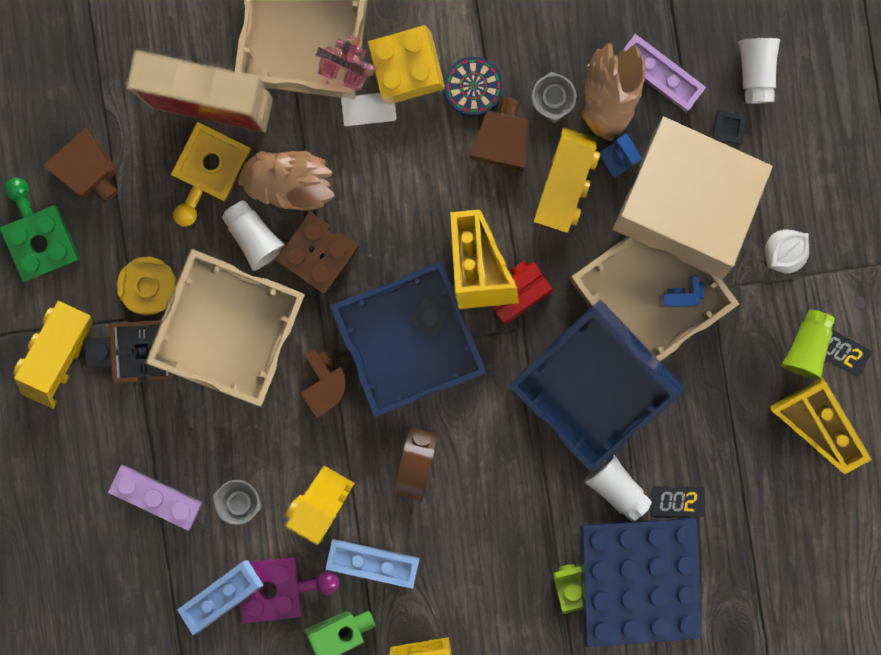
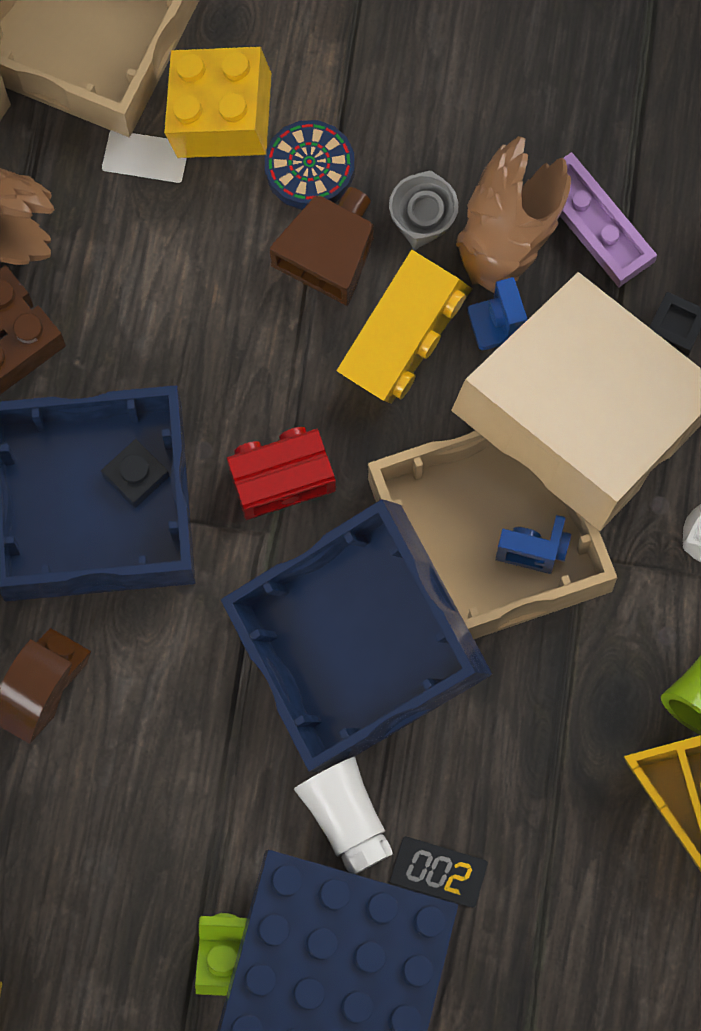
camera: 15 degrees right, 15 degrees down
clear pink hips [315,35,377,90] -> none
yellow wedge [450,210,519,309] -> none

